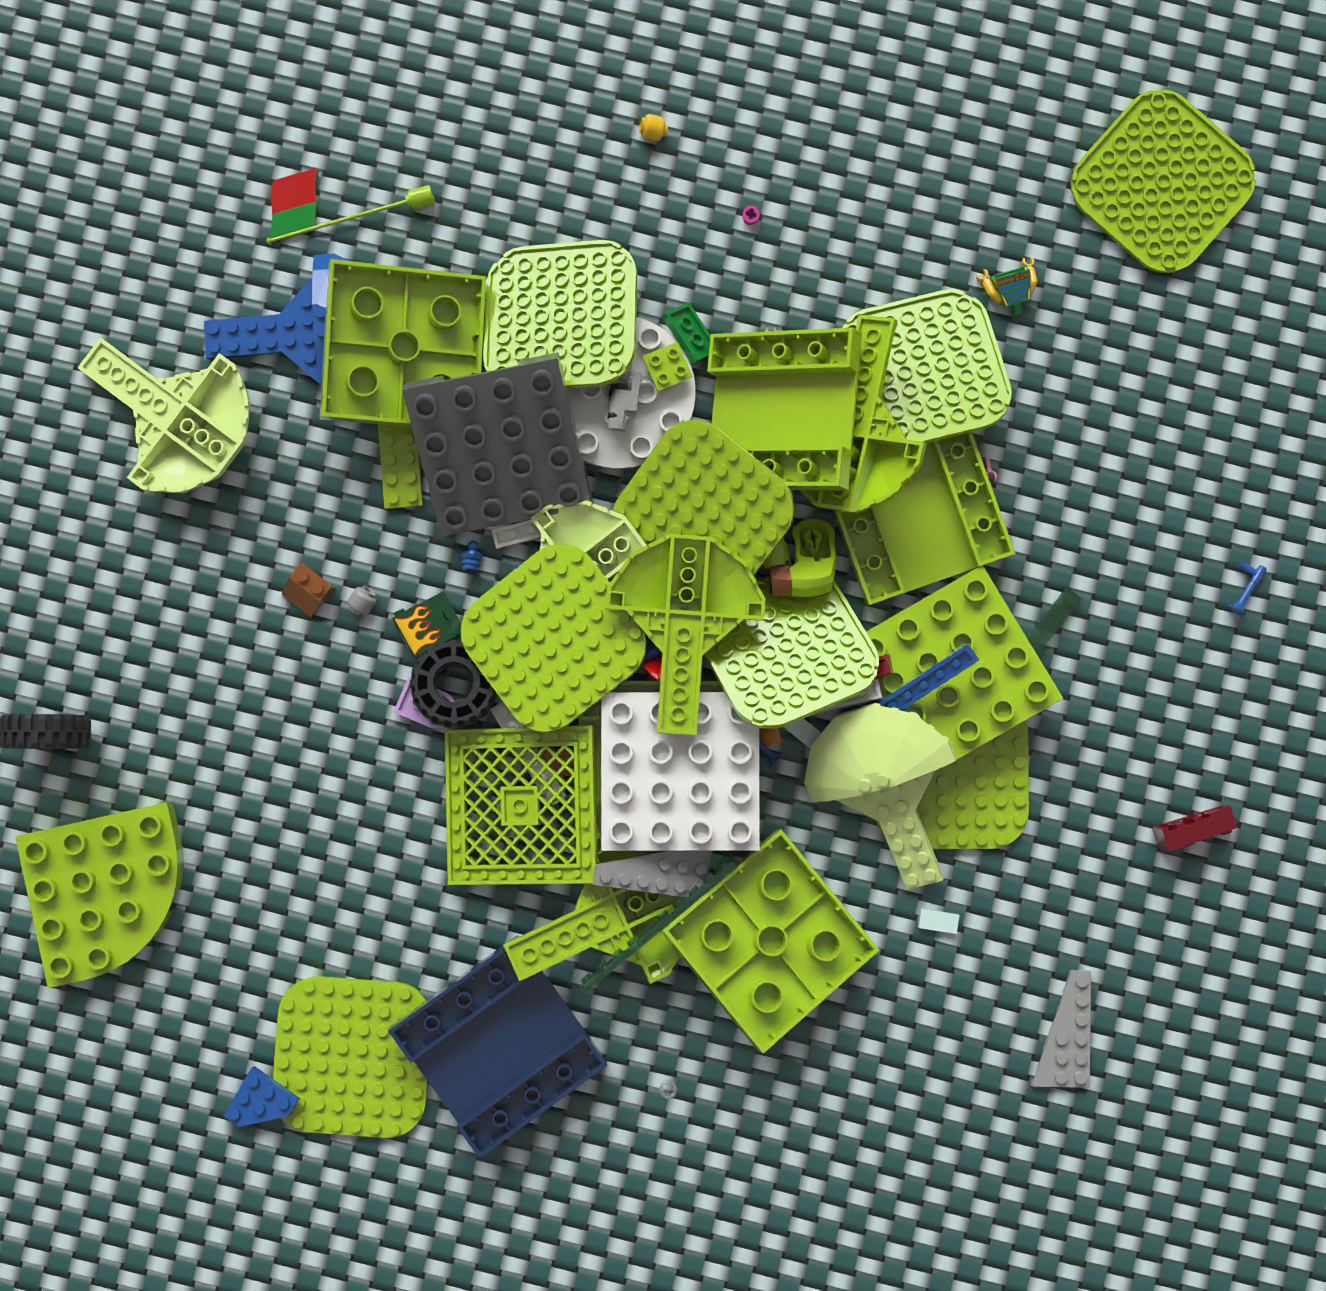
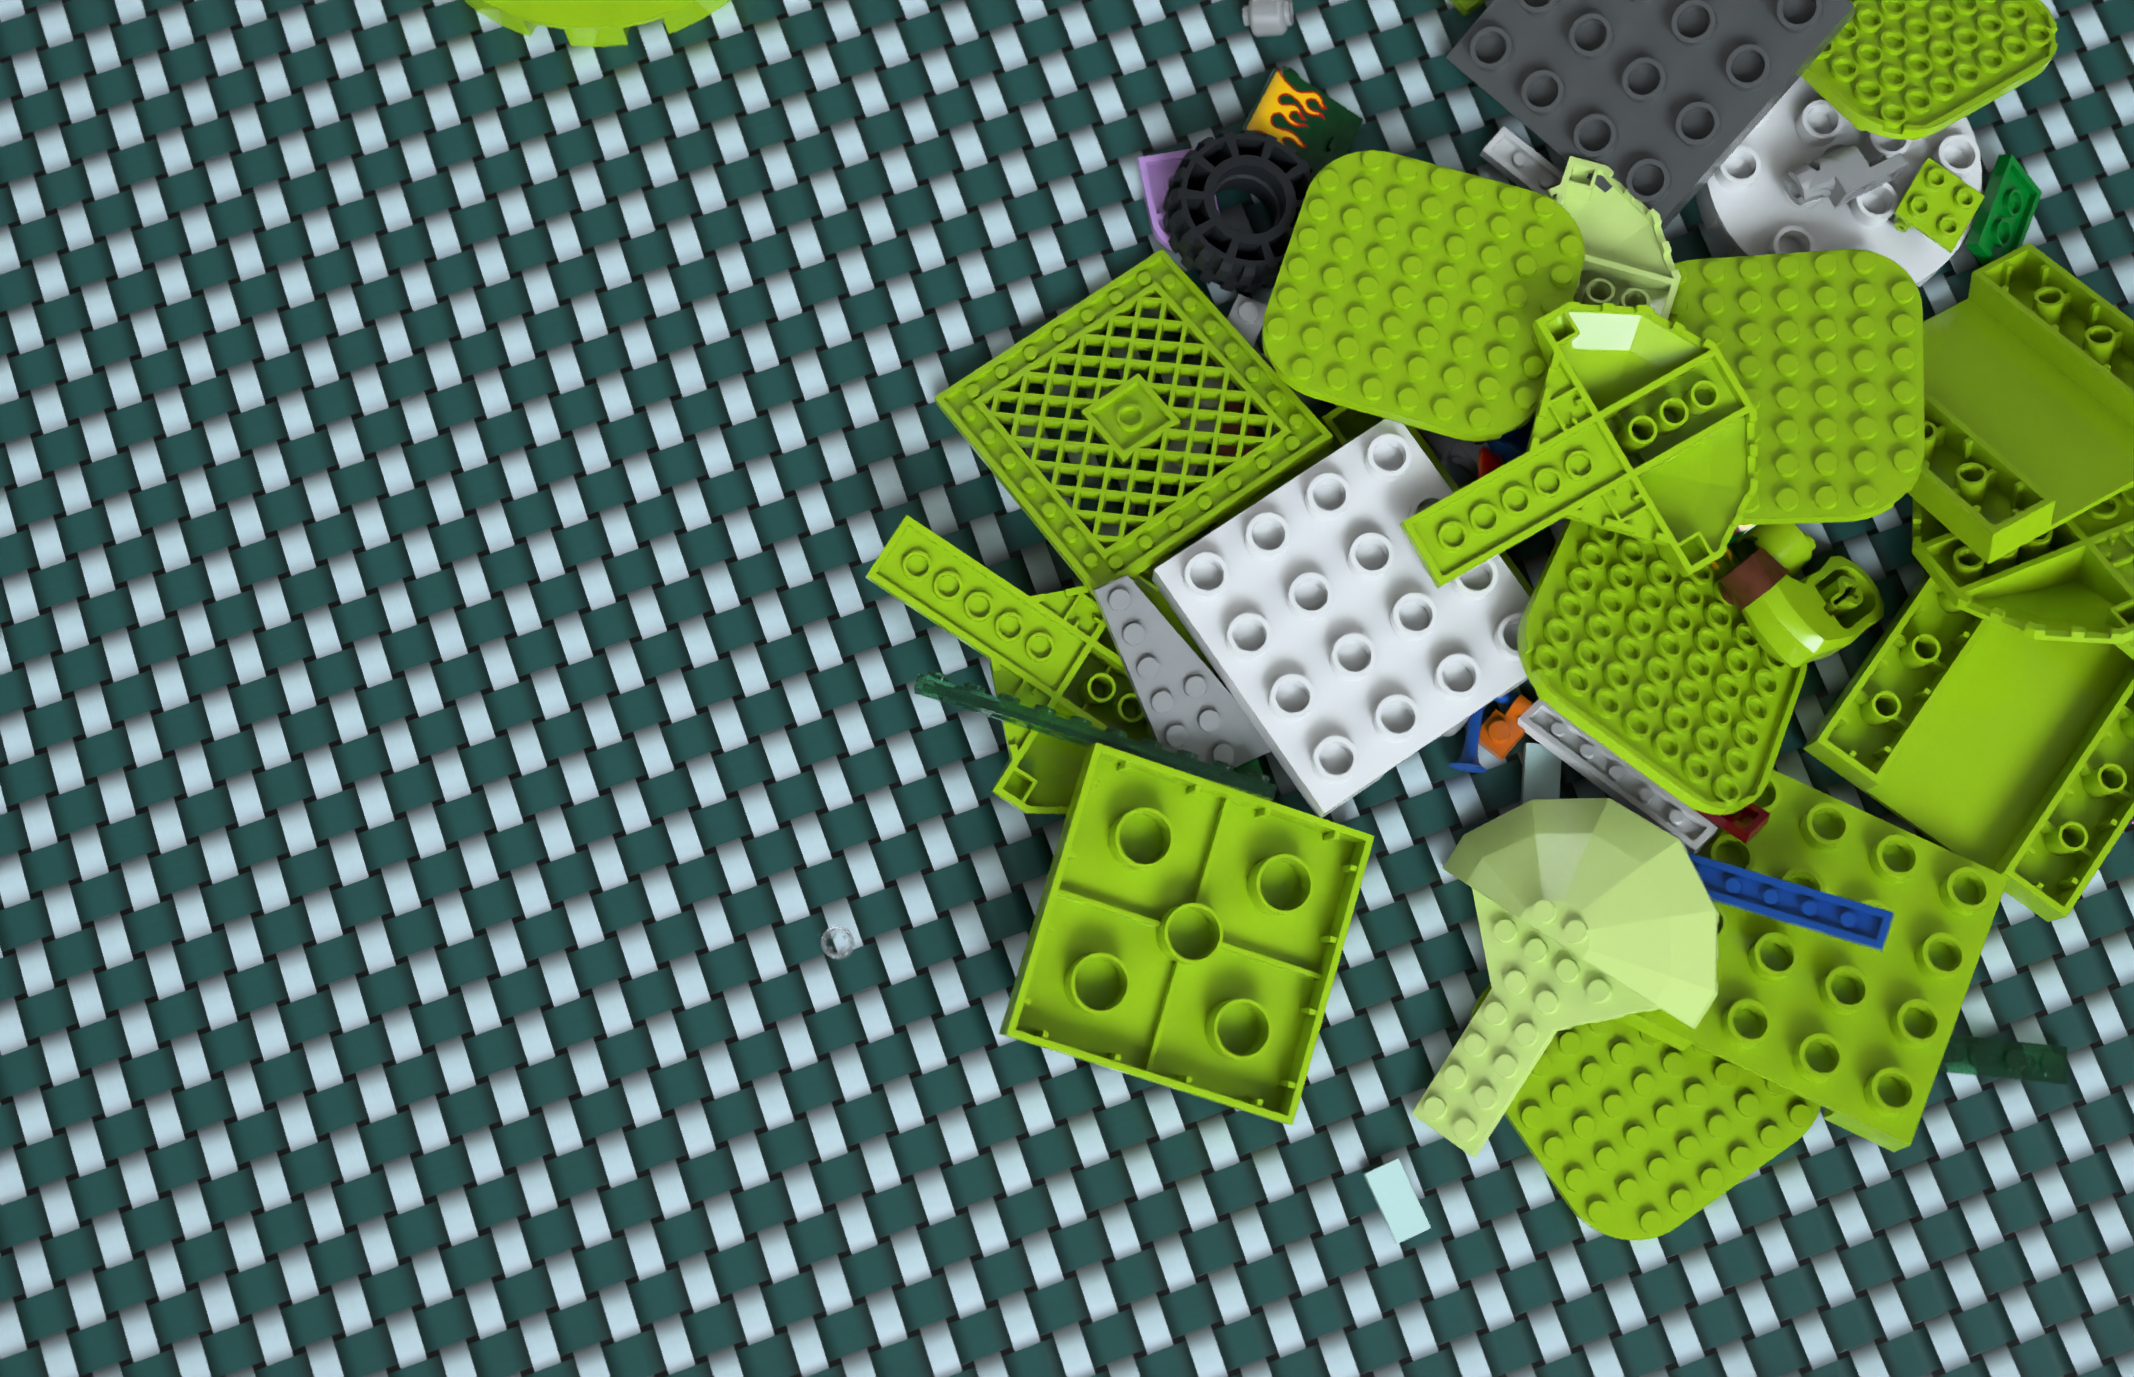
camera: 55 degrees right, 10 degrees down
blue plate [224,1066,301,1127] -> none
lime plate [273,976,428,1138] -> none
dark blue plate [388,936,607,1159] -> none
blue piece [461,540,483,572] -> none

